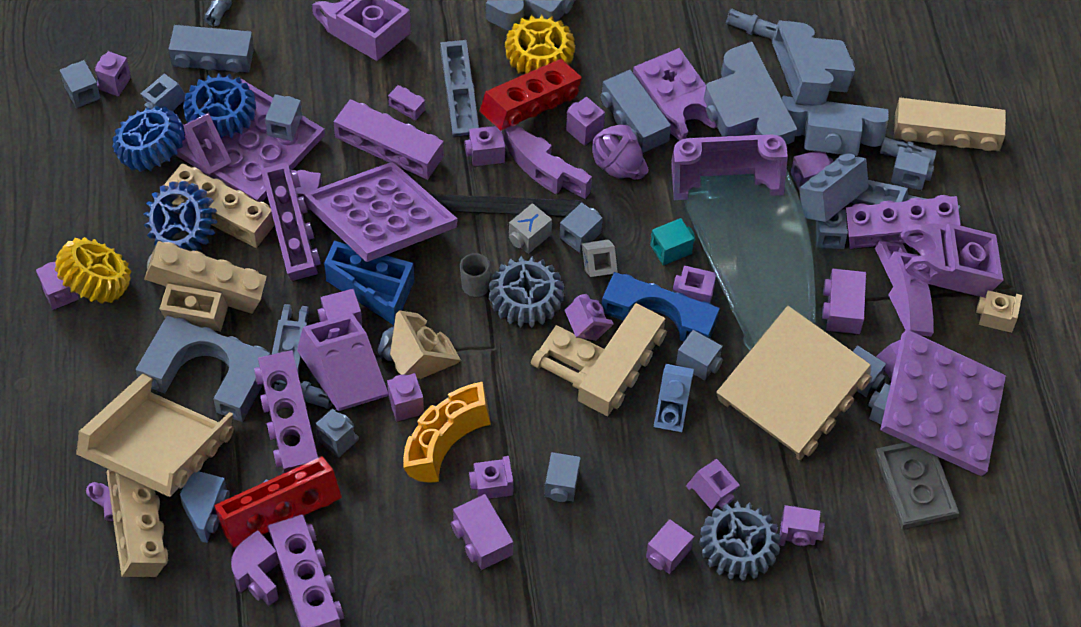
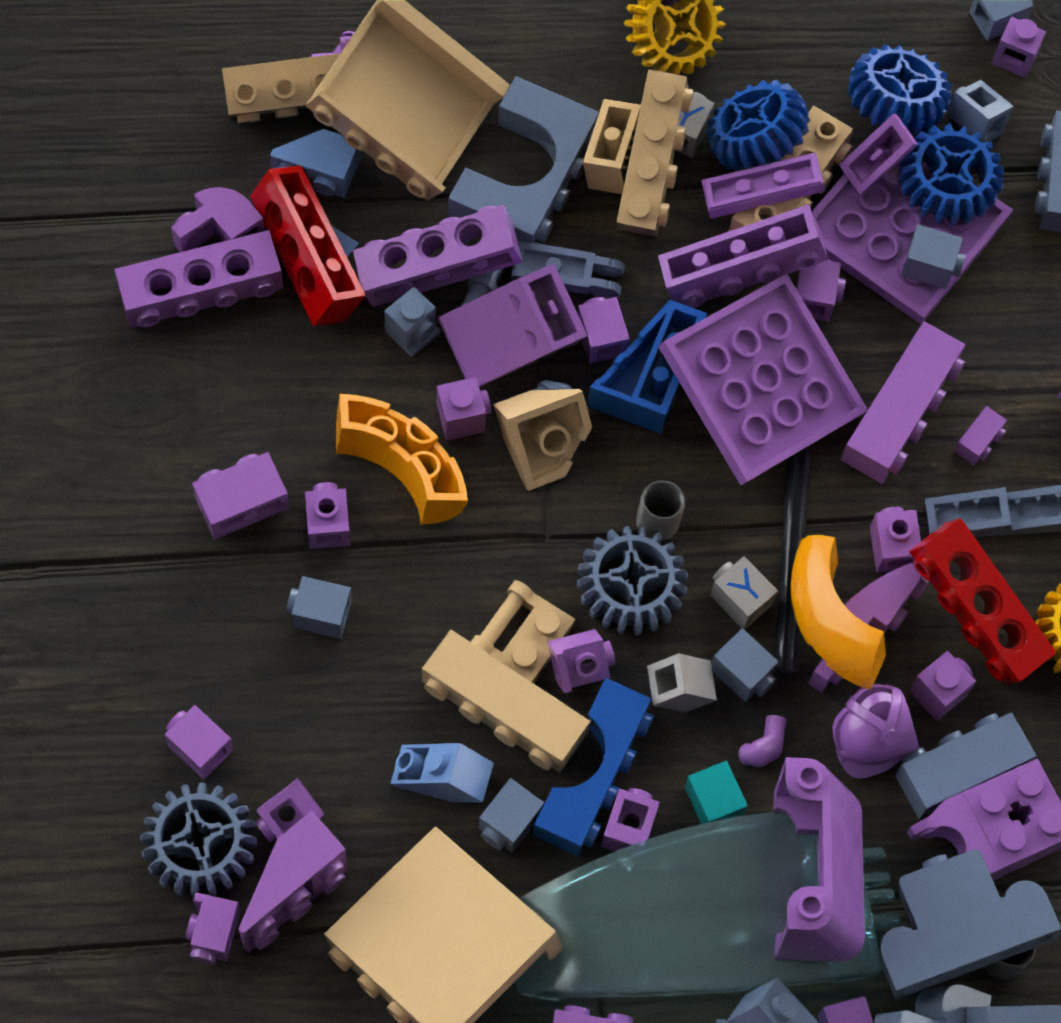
camera: 90 degrees right, 10 degrees up
none -> medium lavender slope [239,811,348,953]
none -> medium lavender tile [701,152,825,219]
none -> medium lavender arm [739,715,787,768]
none -> light orange brick [791,535,886,690]

